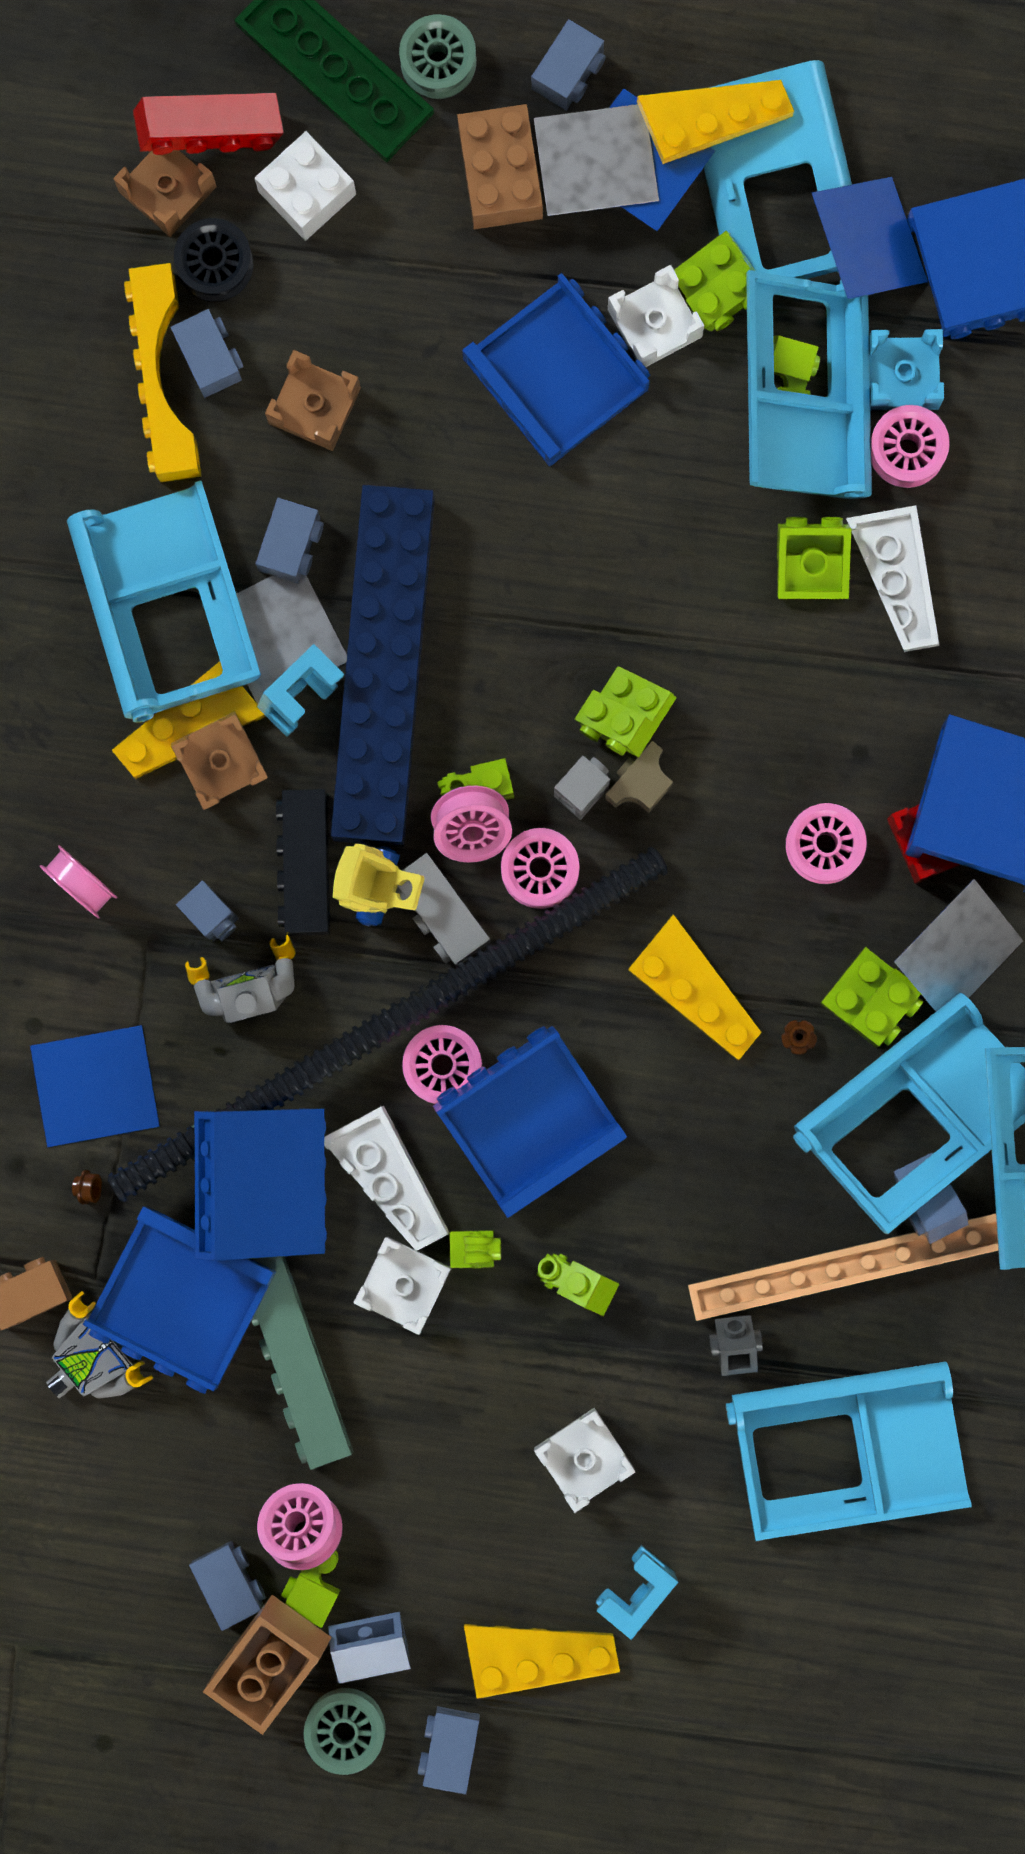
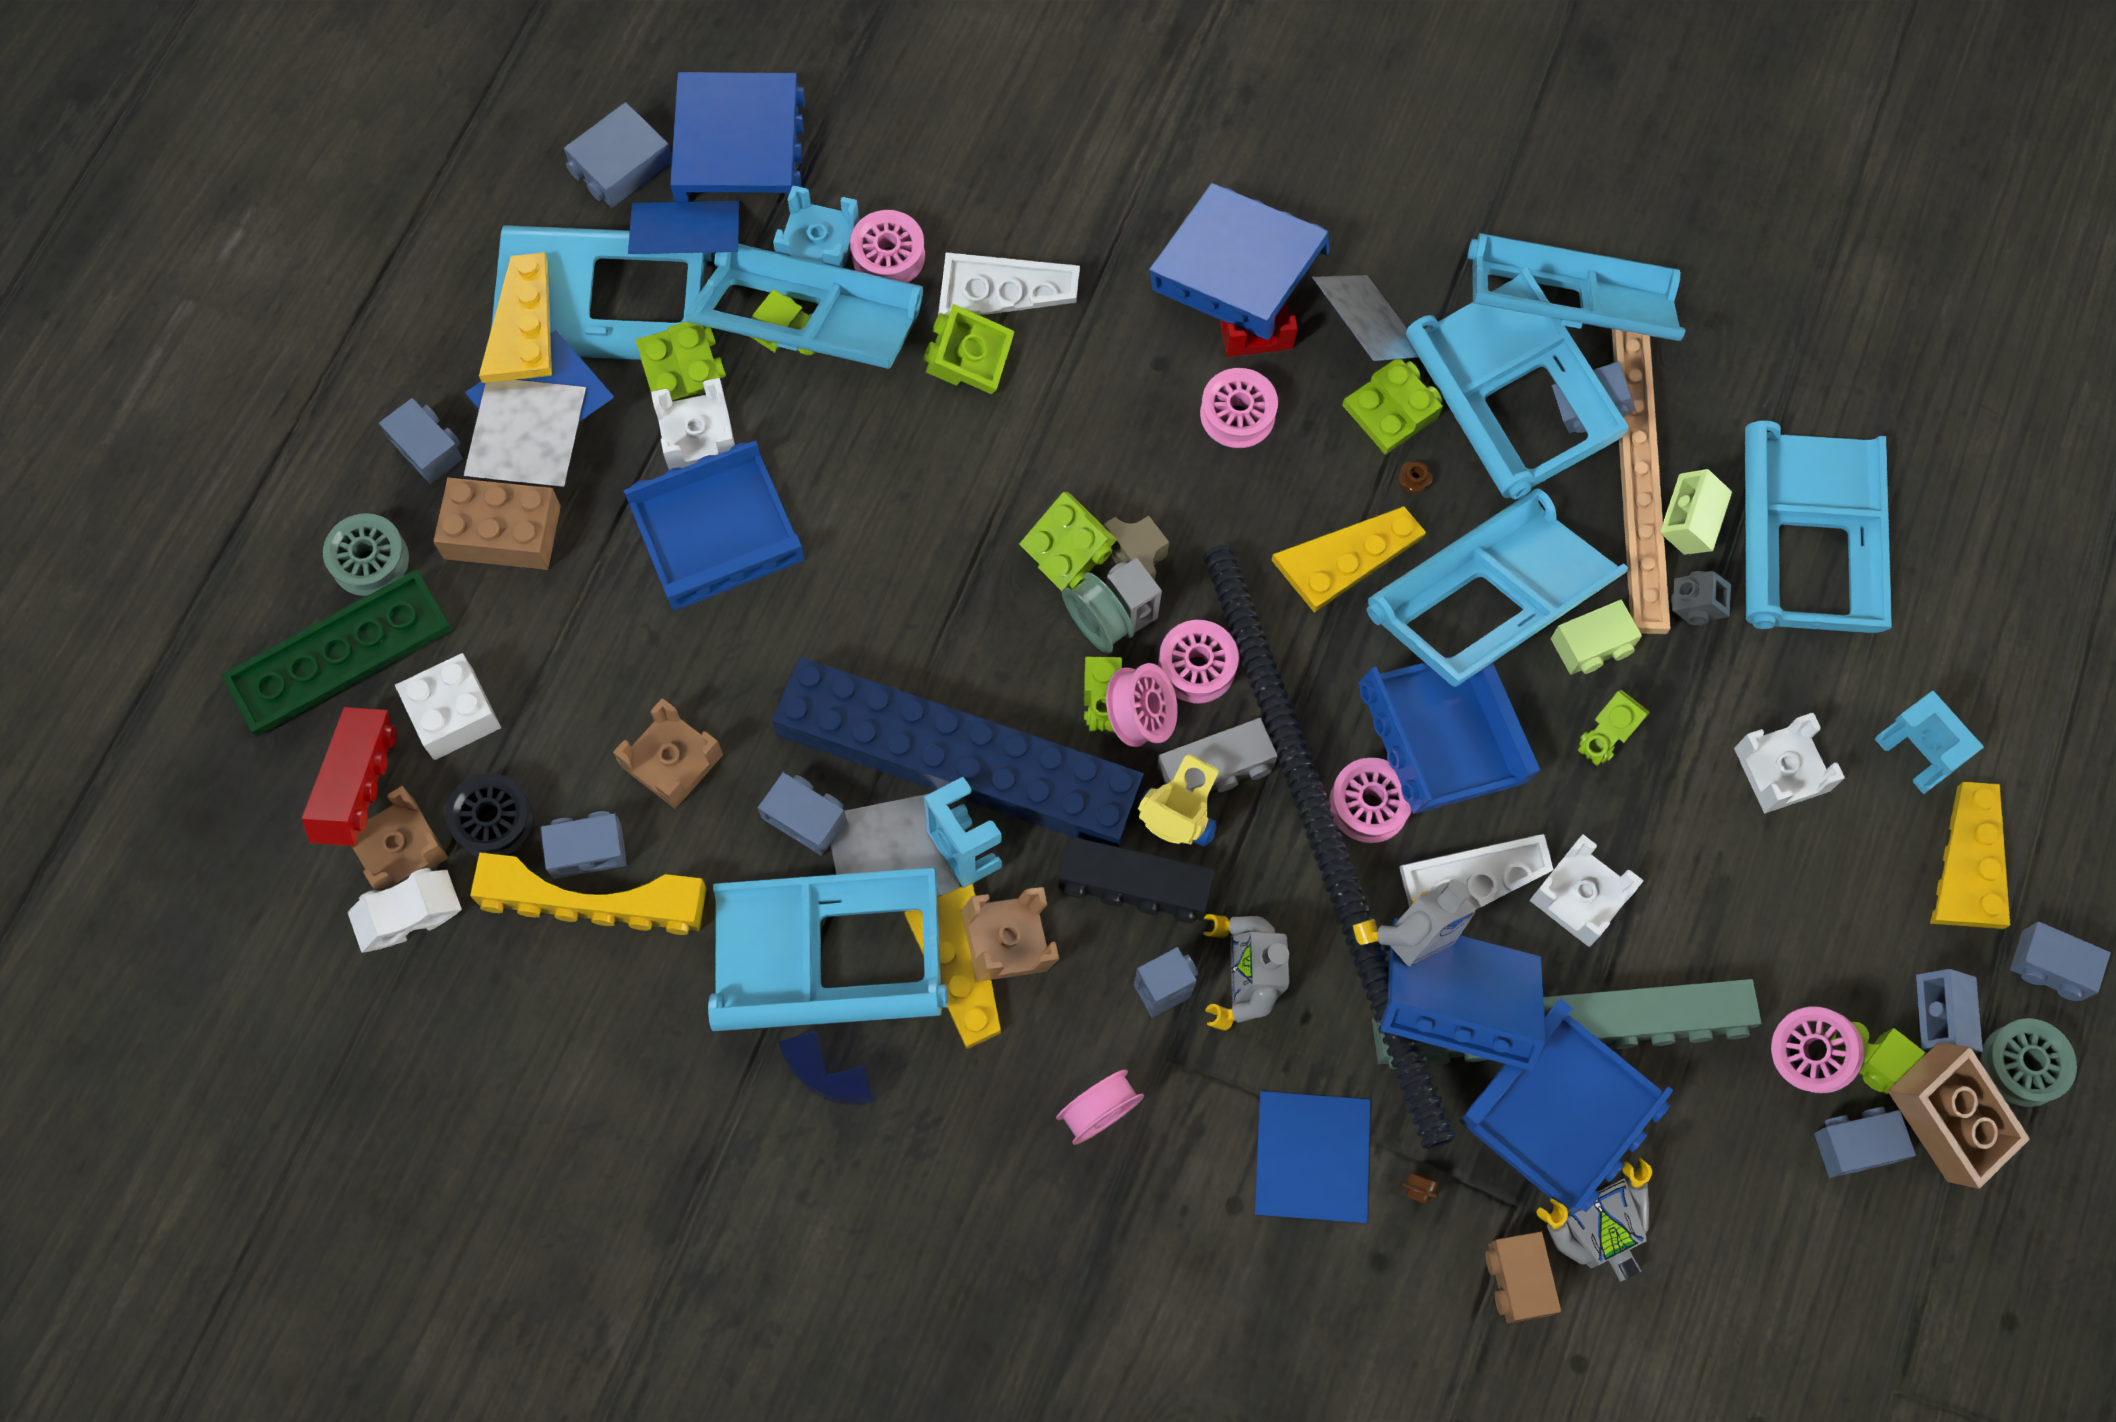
camera: 85 degrees left, 15 degrees down
lime brick [450,1230,501,1268] -> none
none -> white brick [348,868,462,953]
none -> sand blue brick [564,102,672,208]
none -> clear blue brick [778,1031,874,1105]
none -> sand green wheel [1062,572,1134,654]
none -> light grey torso [1353,880,1475,967]
none -> medium azure piece [1367,489,1628,687]
none -> yellowish green brick [1551,599,1642,675]
none -> yellowish green brick [1660,469,1732,555]

